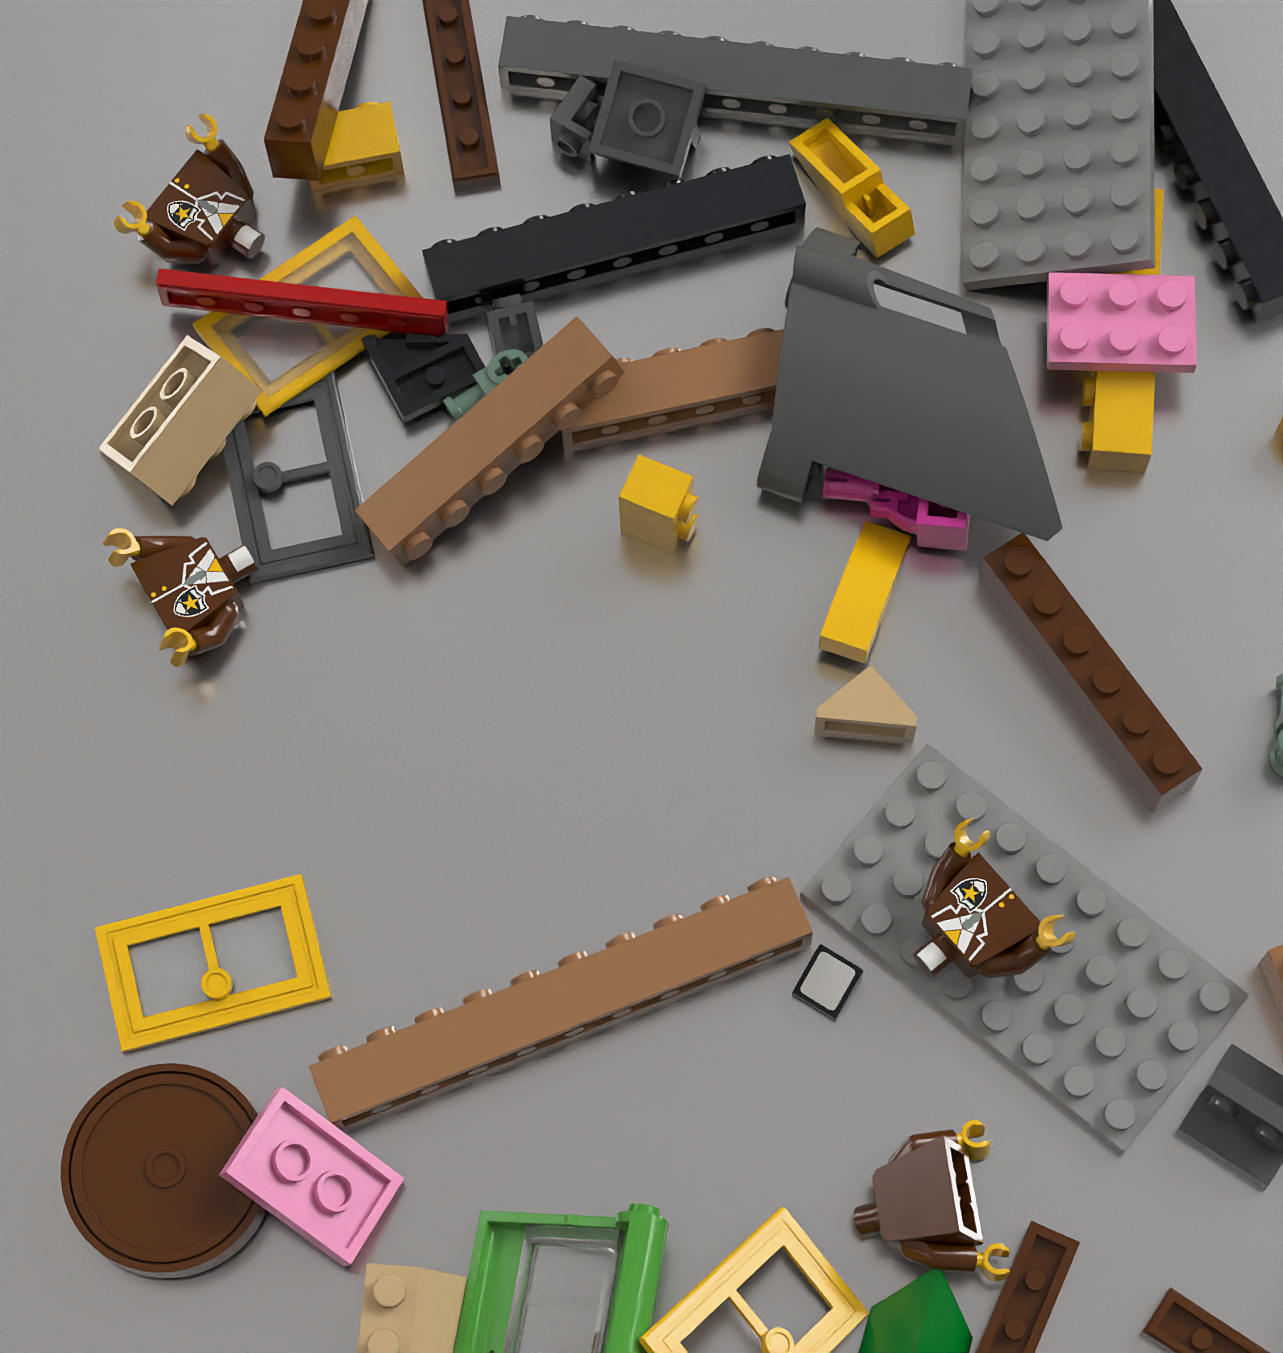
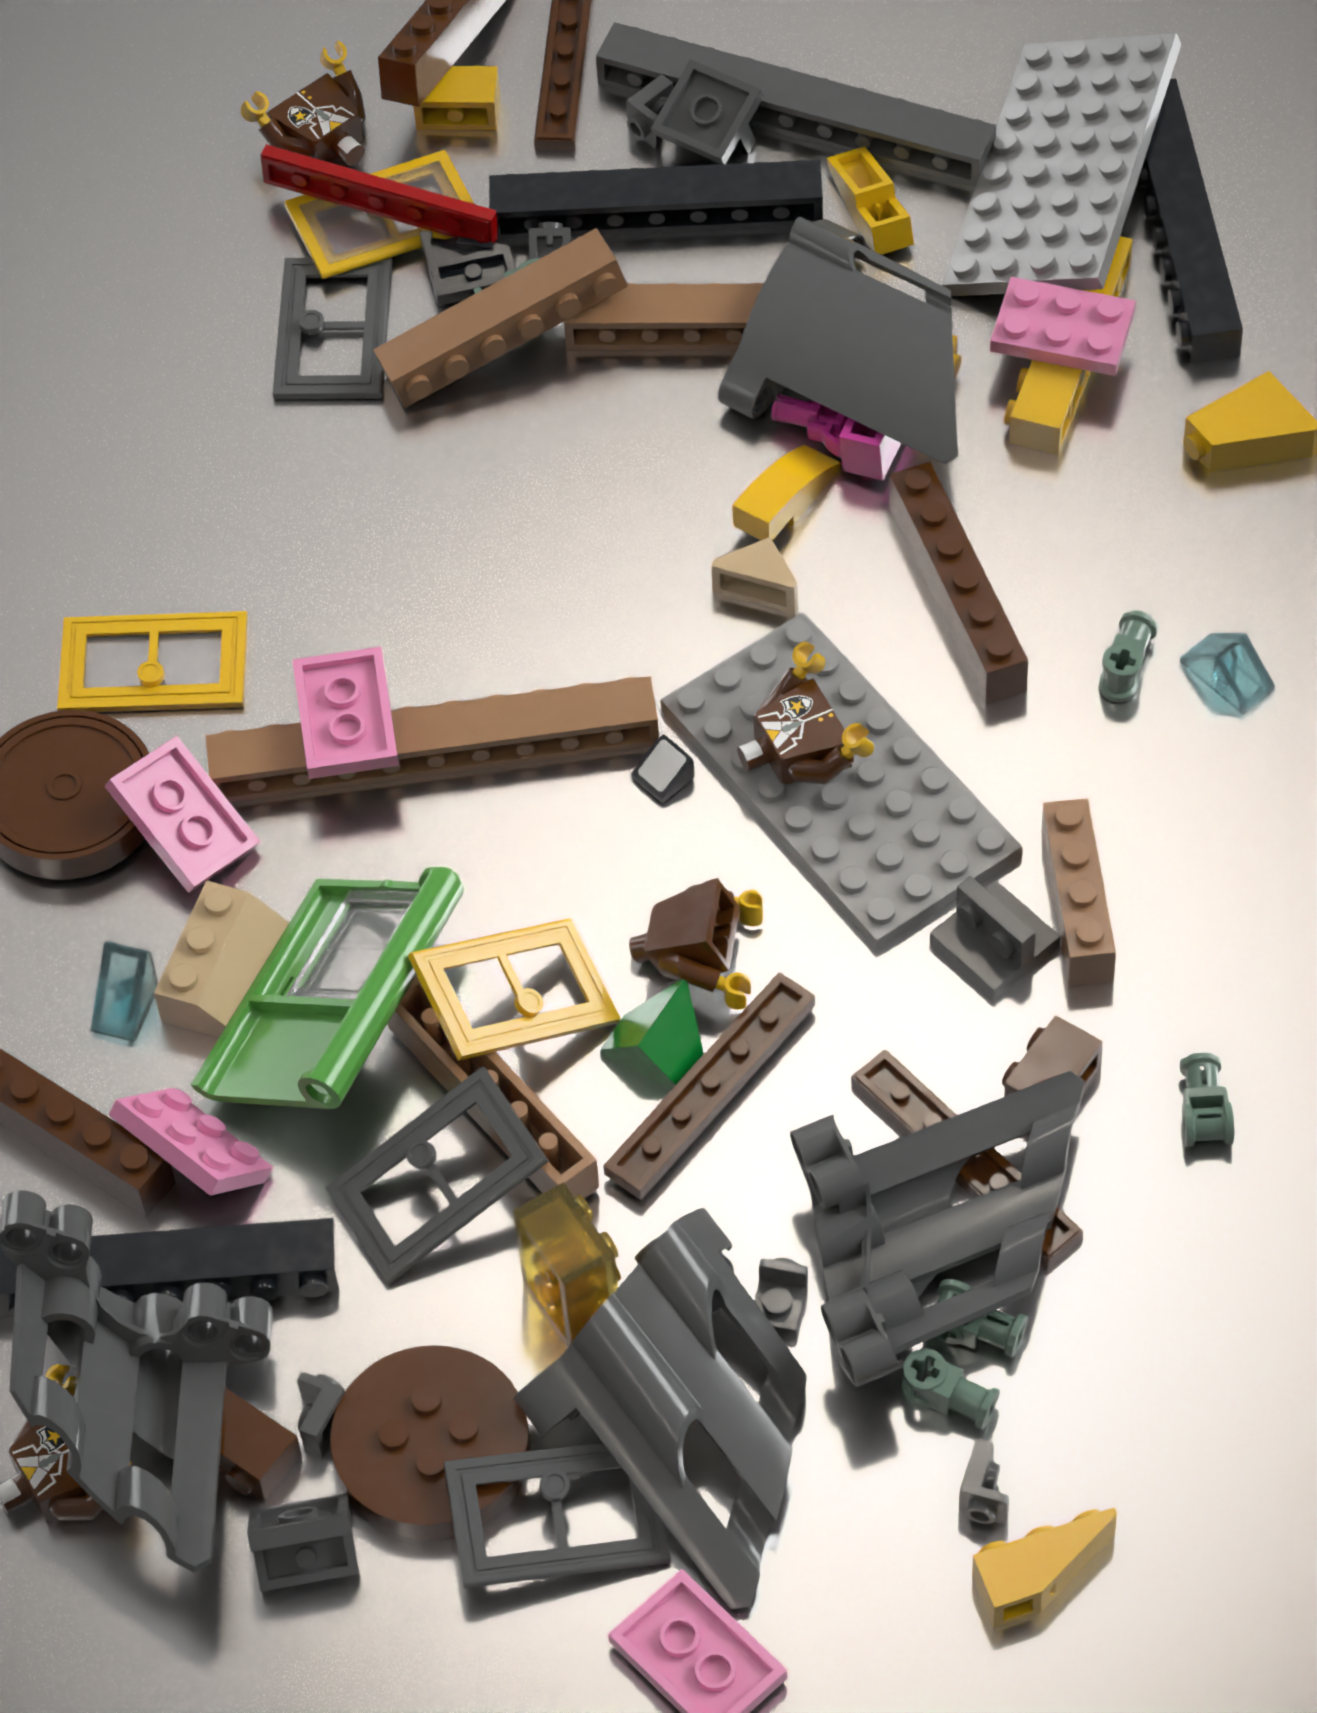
camera: 15 degrees right, 15 degrees down
tan slope [98,336,263,506] -> none
reddish brown torso [102,528,258,667] -> none
yellow brick [619,454,699,554] -> none
none -> bright pink plate [292,646,399,779]

